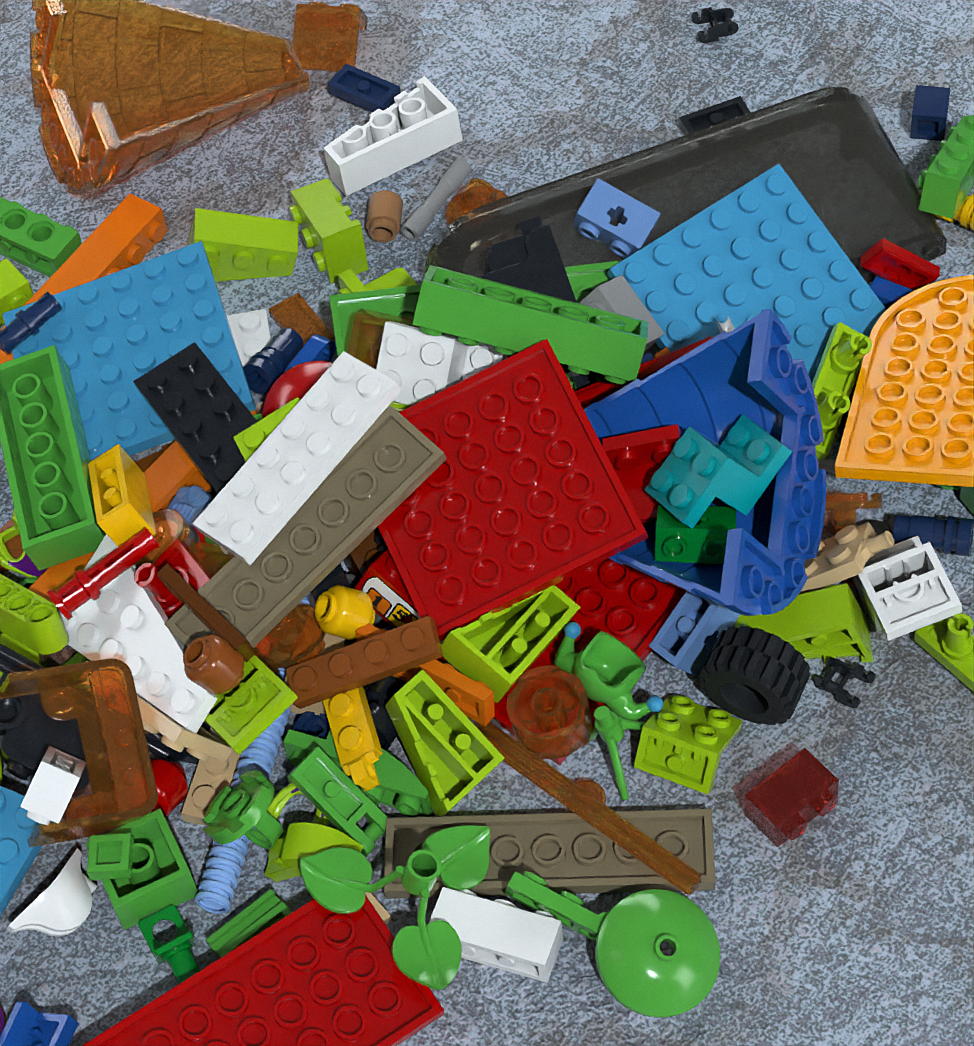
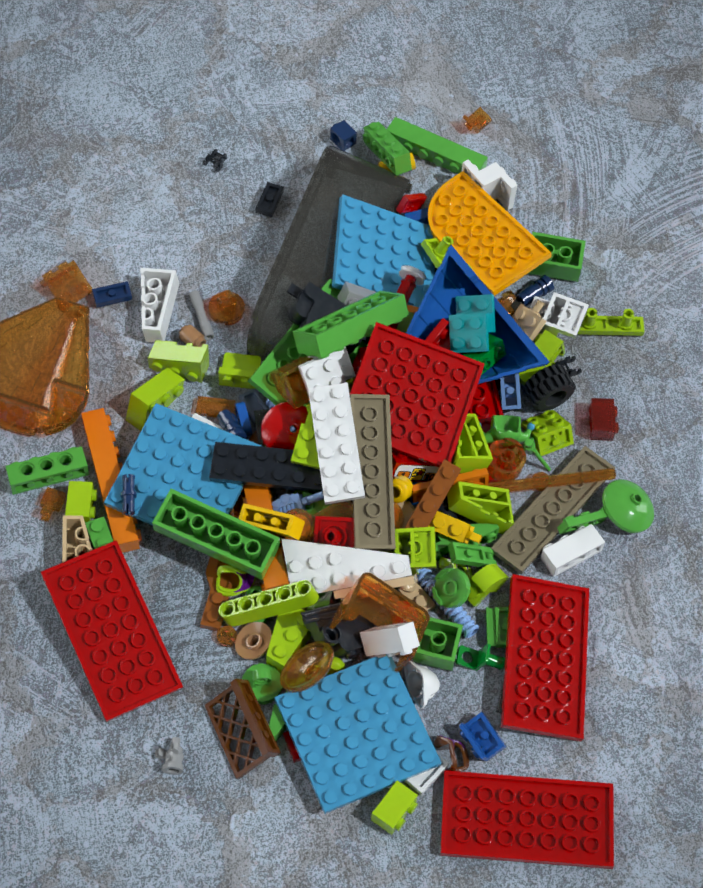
camera: 60 degrees left, 5 degrees up
red pin [47,526,160,620] -> none
bright green plate [87,833,134,880] -> none
reddish brown tile [157,564,257,663] -> none
dark orange head [183,634,244,695] -> none
bright green plant [300,825,490,990] -> none
medium blue brick [573,178,661,258] -> none

